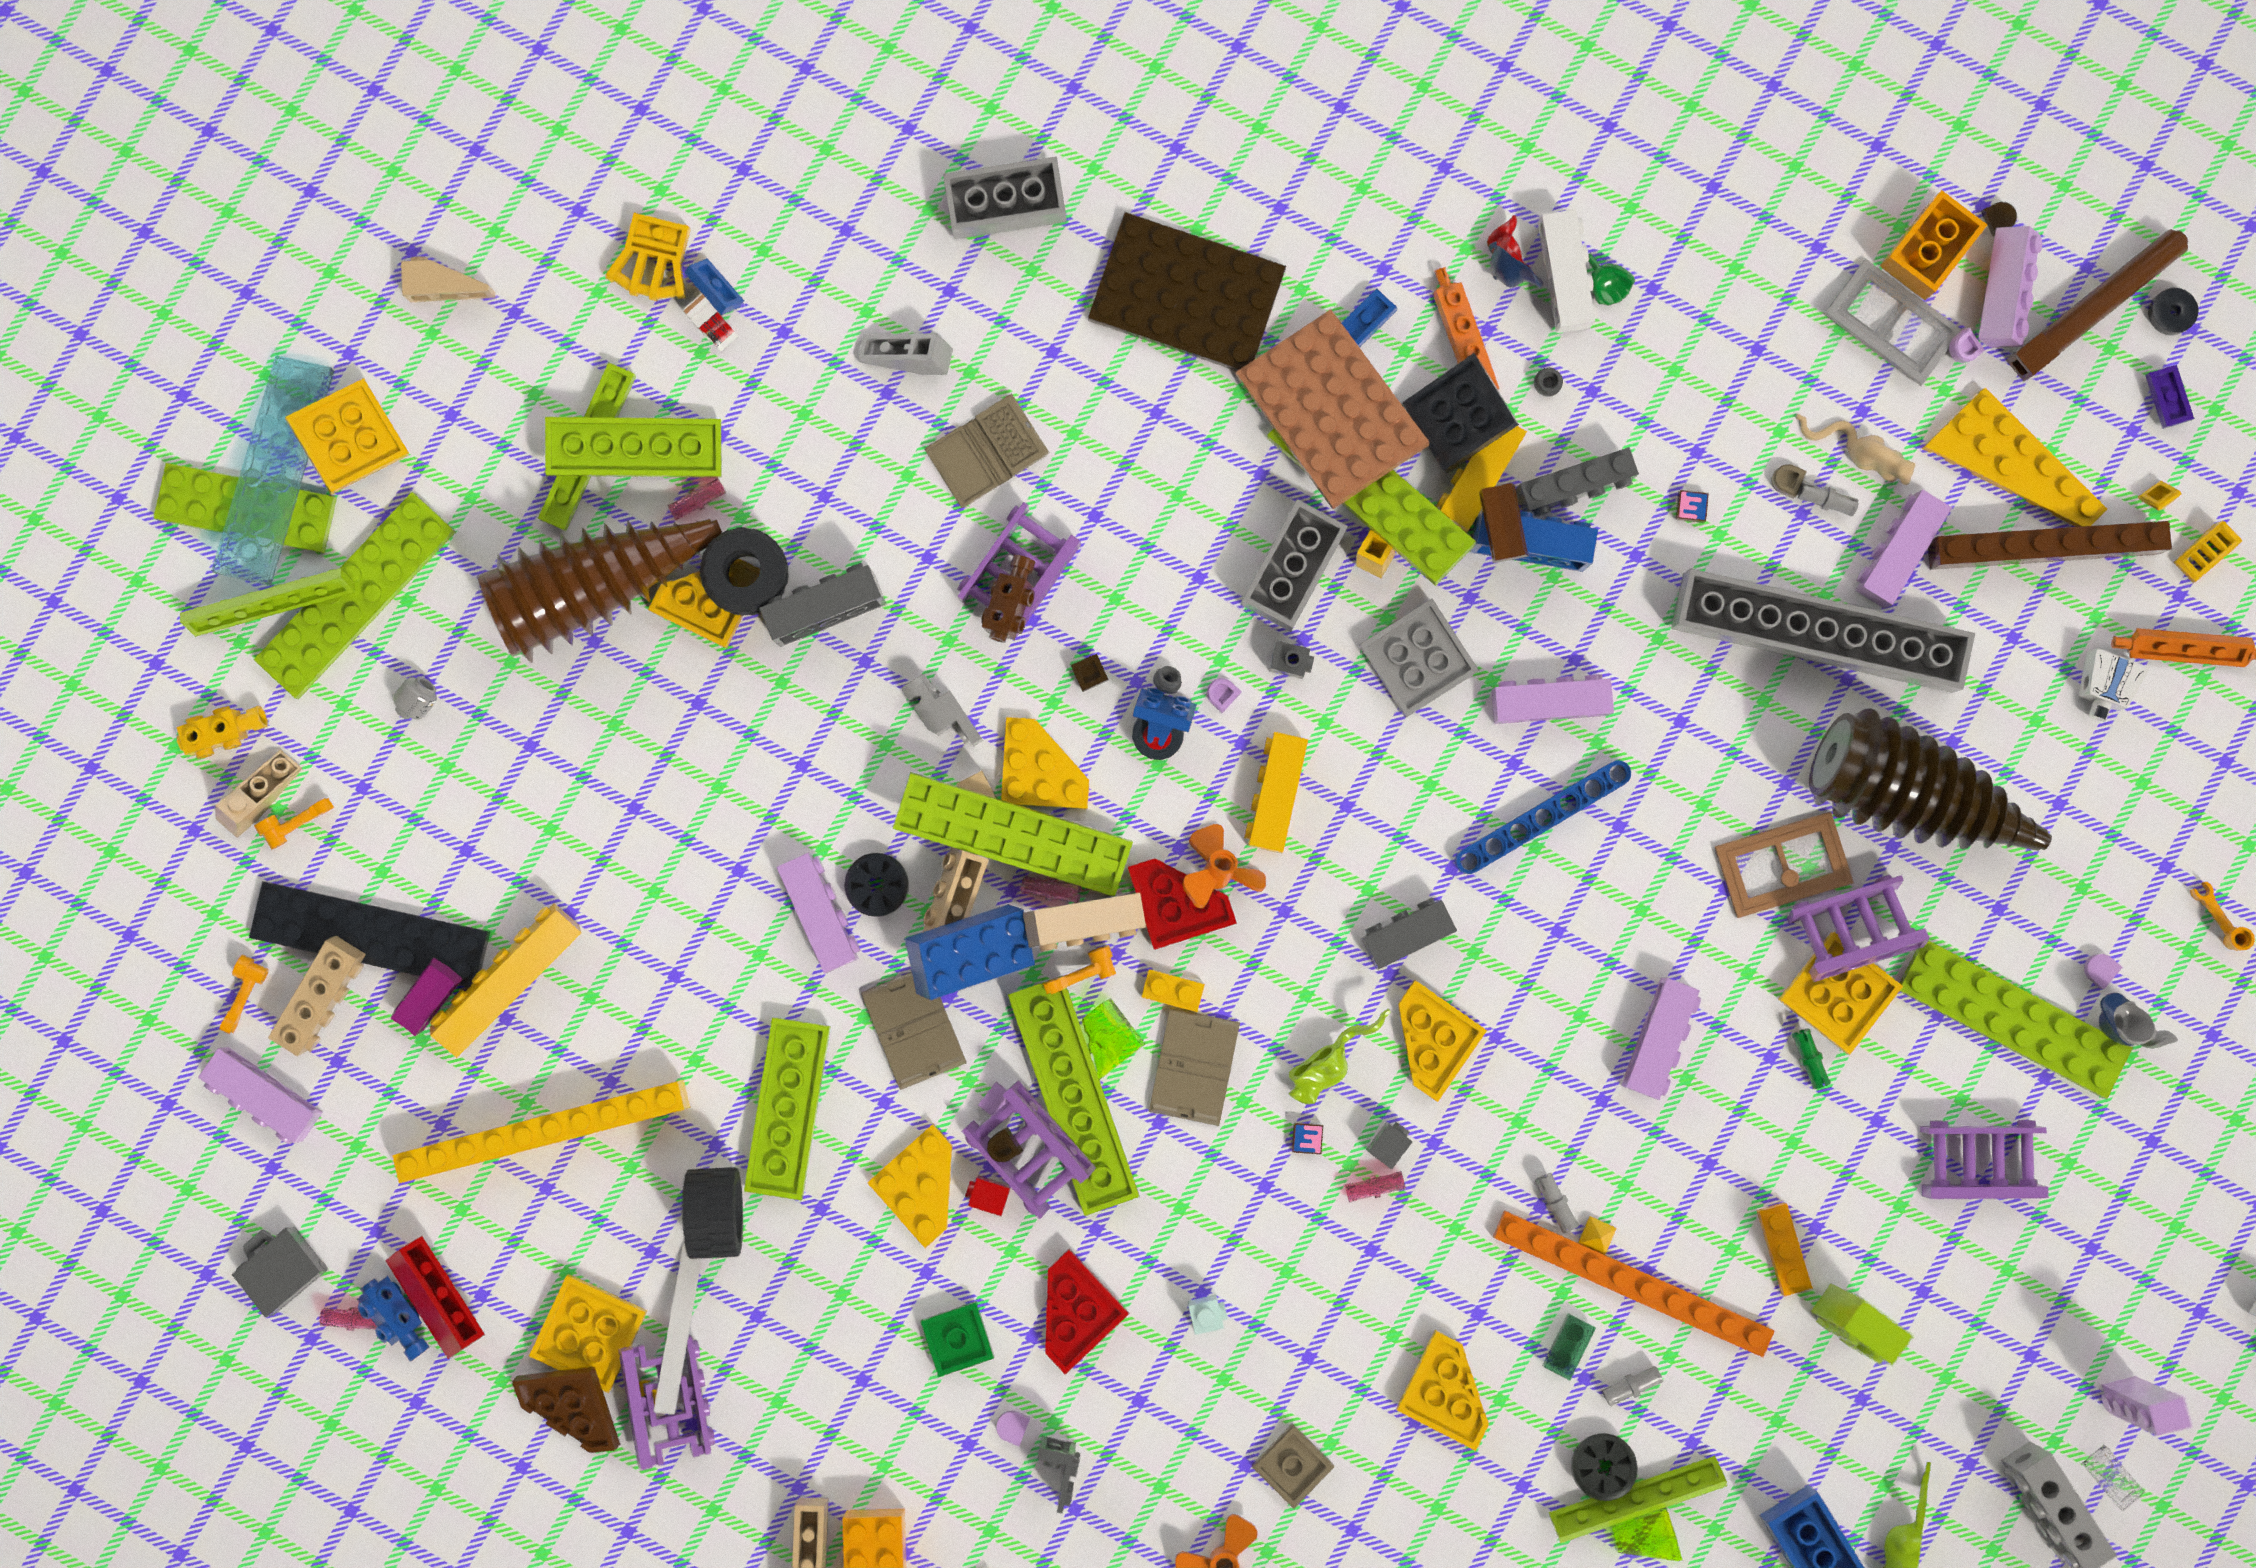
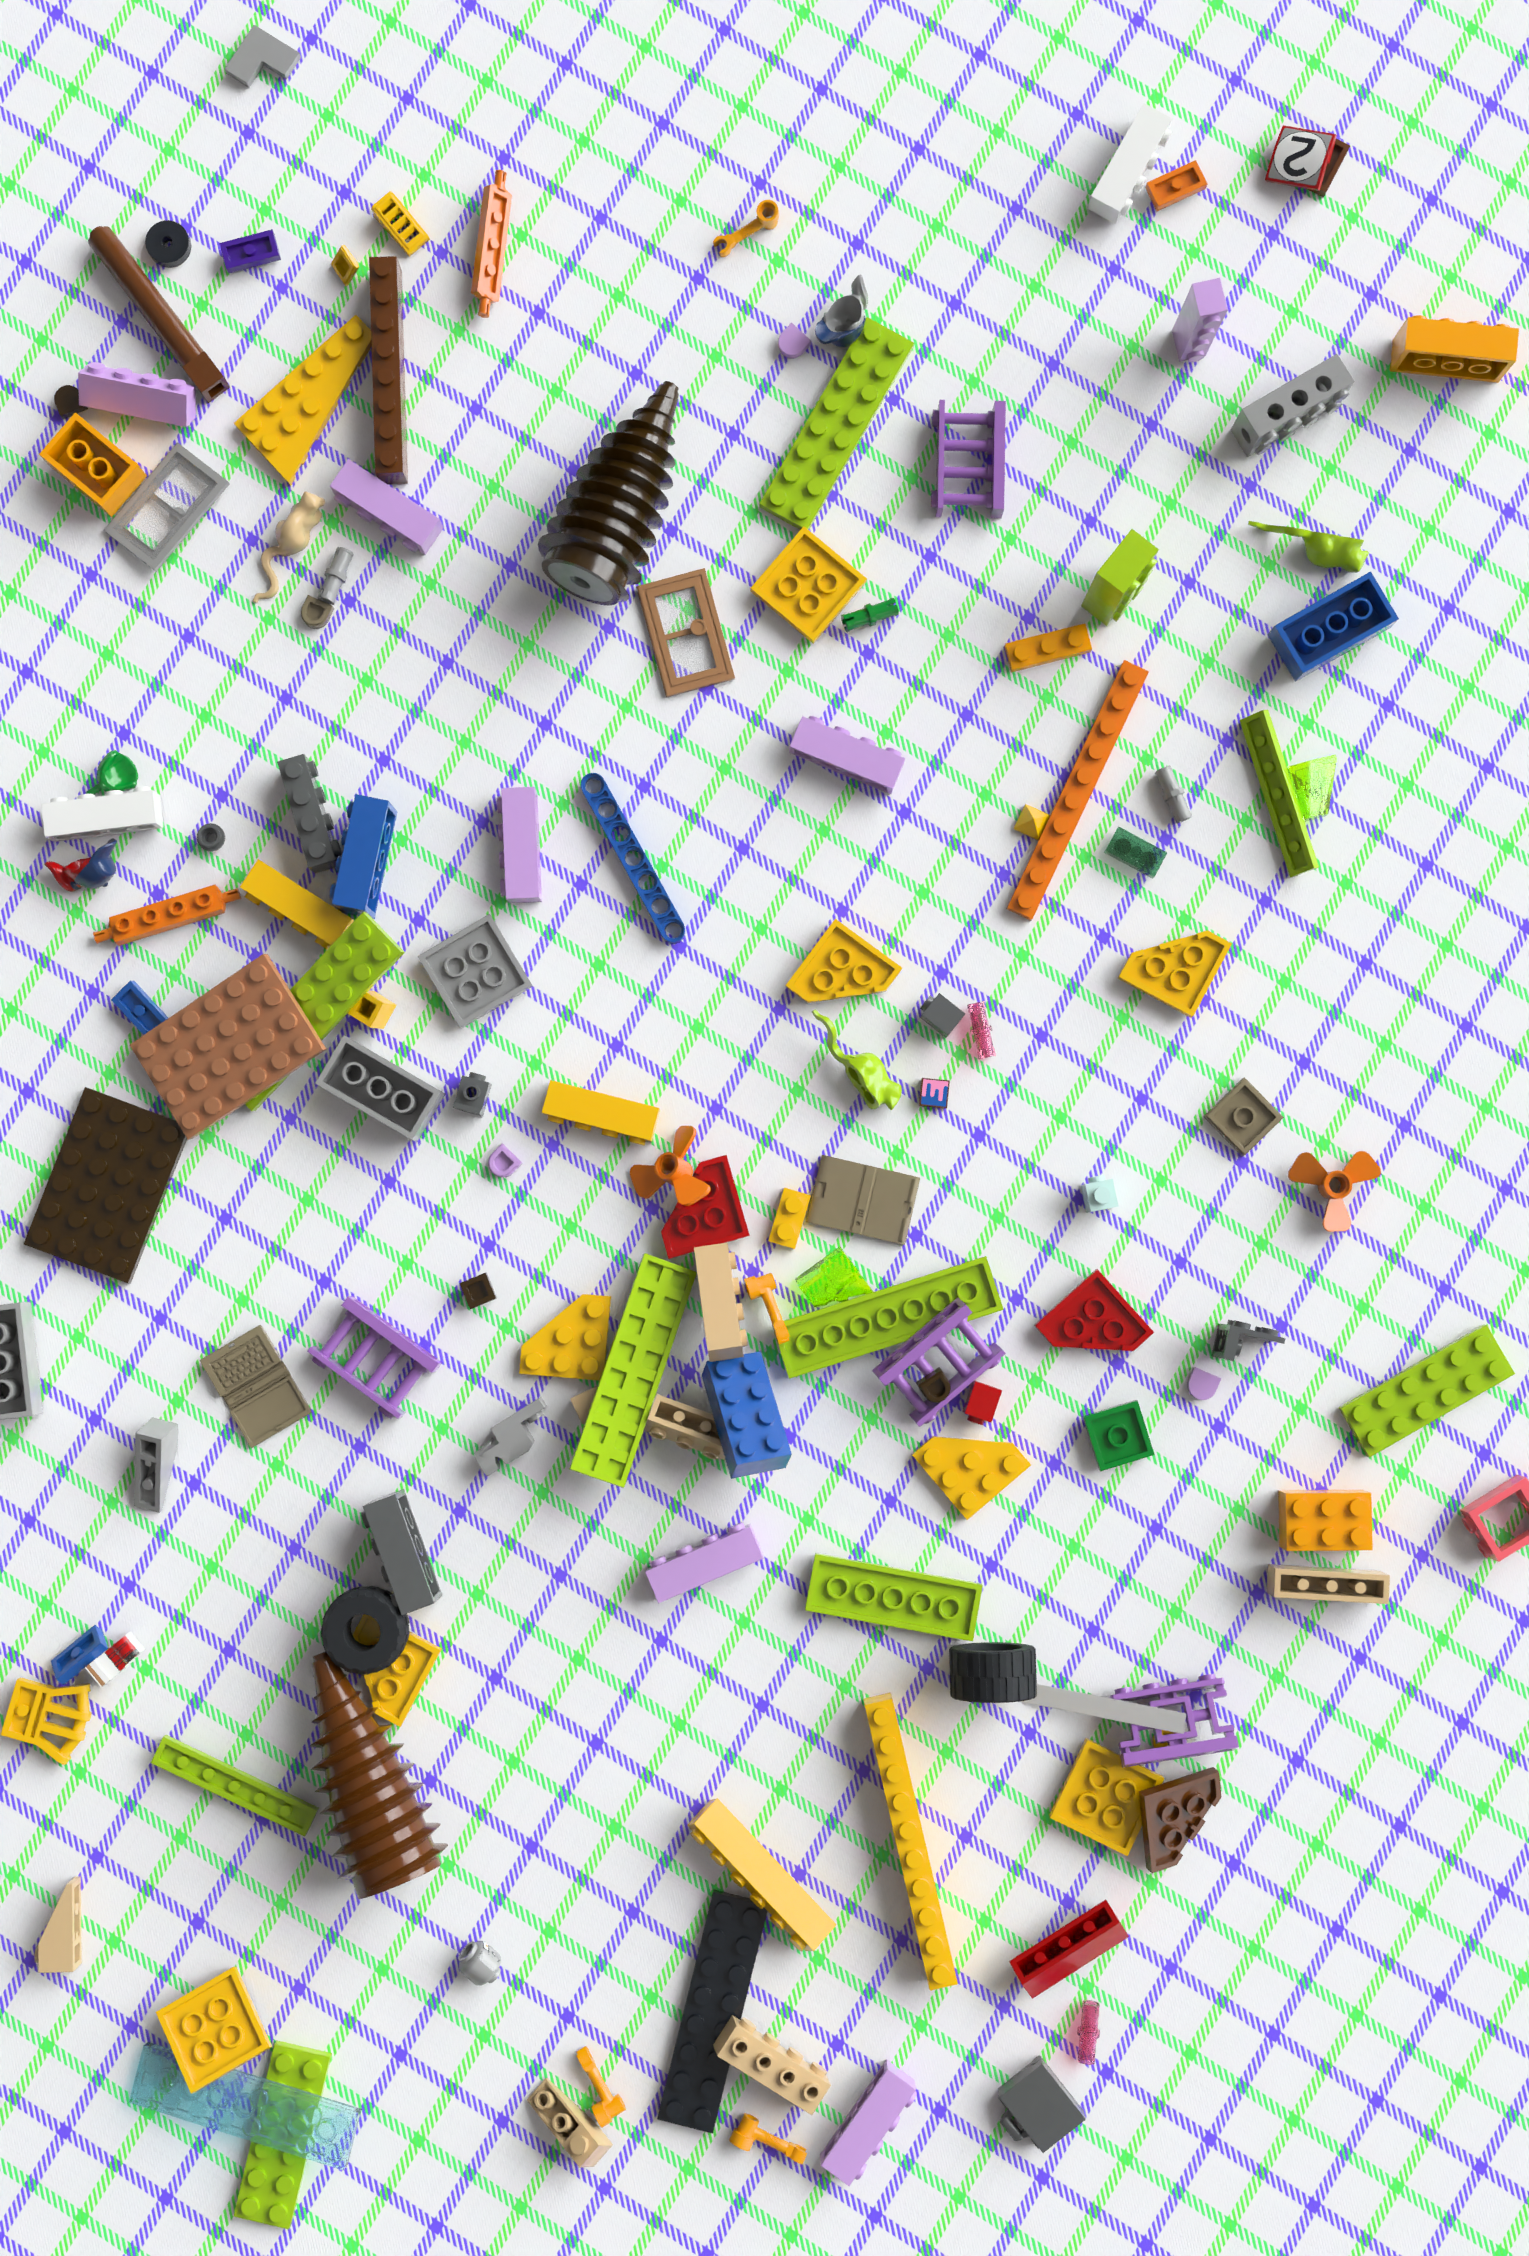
camera: 90 degrees left, 0 degrees up
yellow brick [176,705,268,759] -> none
lime plate [180,568,355,637] -> none
lime plate [254,492,456,700] -> none
blue brick [357,1276,430,1362] -> none
magenta piece [390,957,462,1036] -> none
lime plate [545,417,722,478] -> none
clear pink pin [668,478,727,521] -> none
black wheel [844,853,909,917] -> none
dark tan piece [861,972,967,1090] -> none
lavender tile [978,1082,1007,1115] -> none
reddish brown brick [981,554,1036,643] -> none
clear pink pin [1021,875,1082,903] -> none
blue plate [1132,688,1197,760] -> none
dark grey plate [1153,666,1182,694] -> none
dark grey brick [1361,897,1457,969] -> none
black plate [1402,353,1519,474] -> none
reddish brown piece [1479,483,1529,563] -> none
light grey pin [1535,1173,1579,1233] -> none
pearl dark grey wheel [1571,1433,1638,1501] -> none
light grey brick [1671,568,1975,693] -> none
tile [1675,490,1709,523] -> none
medium lavender fence [1787,875,1930,982] -> none
lavender tile [1949,327,1985,363] -> none
white torso [2079,648,2150,722] -> none
clear plate [2081,1445,2146,1512] -> none

